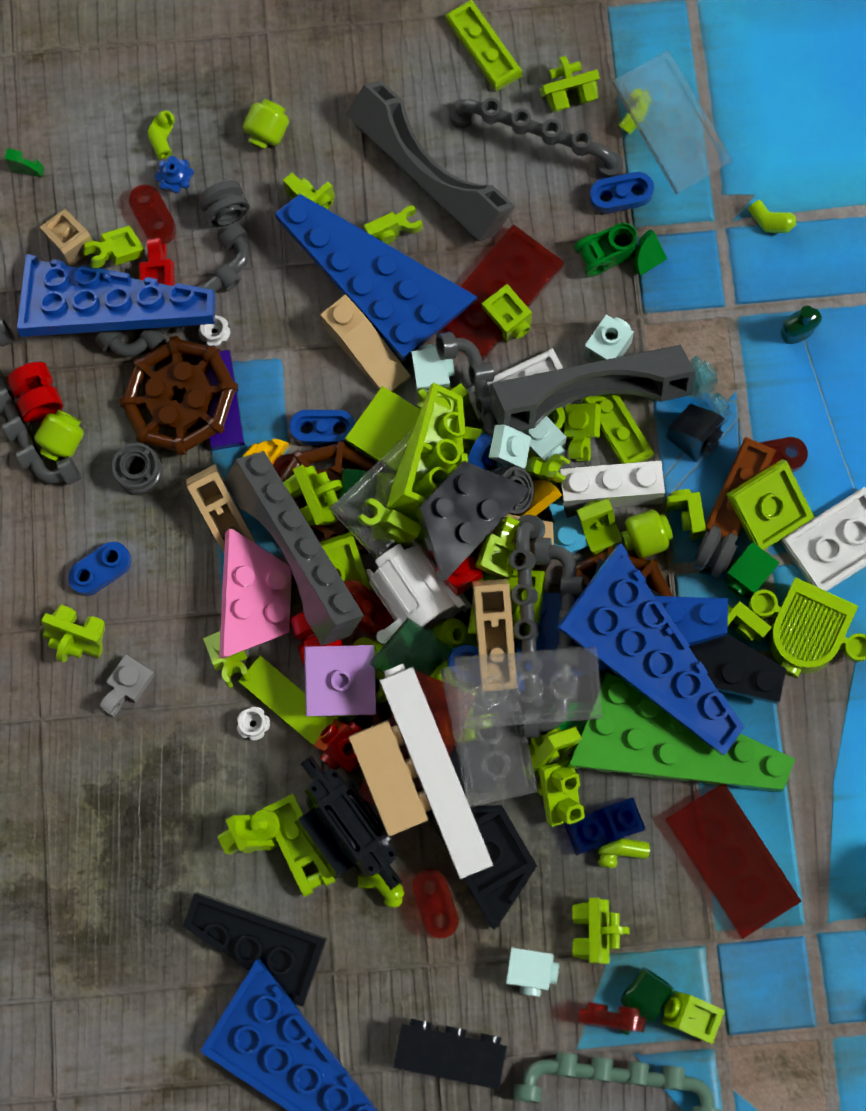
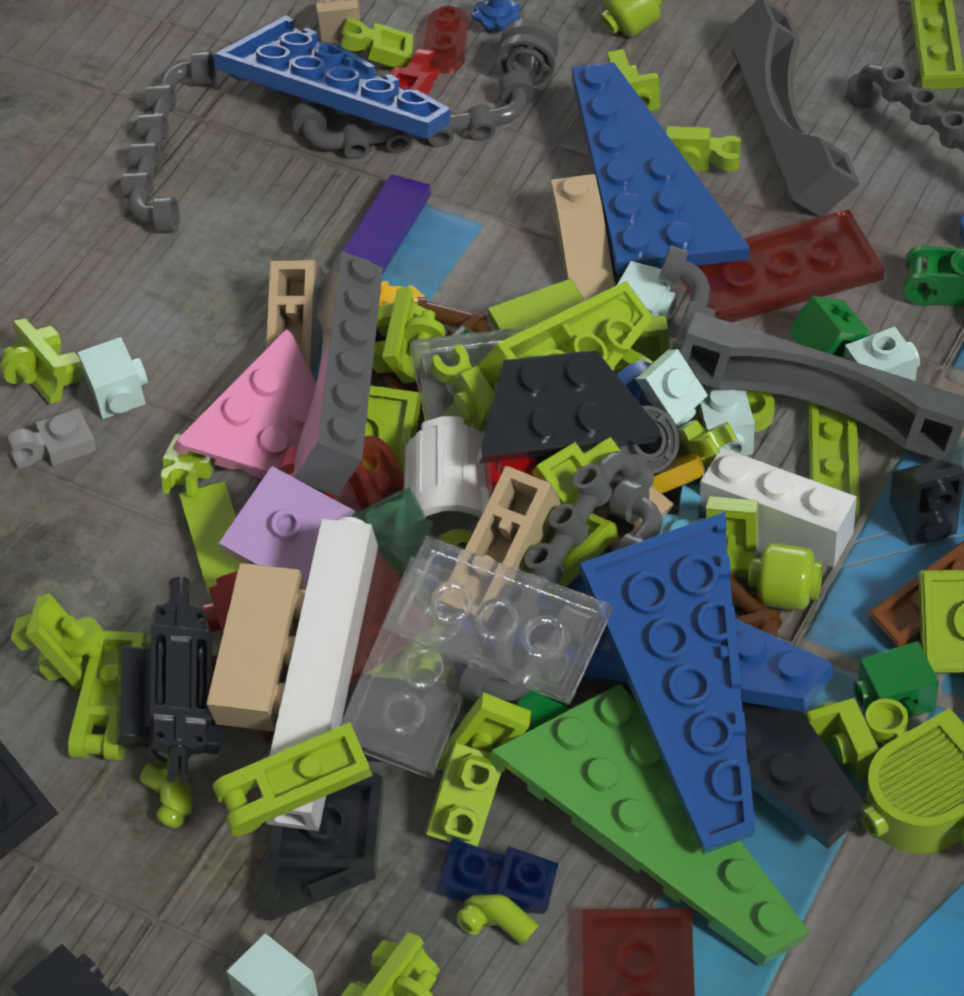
camera: 30 degrees right, 25 degrees down
red wheel [7,362,64,423] -> none
lime head [35,410,84,461] -> none
blue plate [68,542,132,596] -> none
dark grey wheel [112,443,163,495] -> none
reddish brown plate [119,336,238,455] -> none
white plate [198,315,231,346] -> none
white plate [237,707,270,740] -> none
blue plate [289,410,355,445] -> none
clear red plate [412,869,459,939] -> none
lime bracket [482,284,532,342] -> none
lime plate [564,403,601,462] -> none
lime bracket [665,489,706,541] -> none
dark grey wheel [694,525,738,579] -> none
none -> light aqua brick [78,337,148,419]
none -> lime plate [213,722,373,836]
none -> green brick [788,296,872,358]

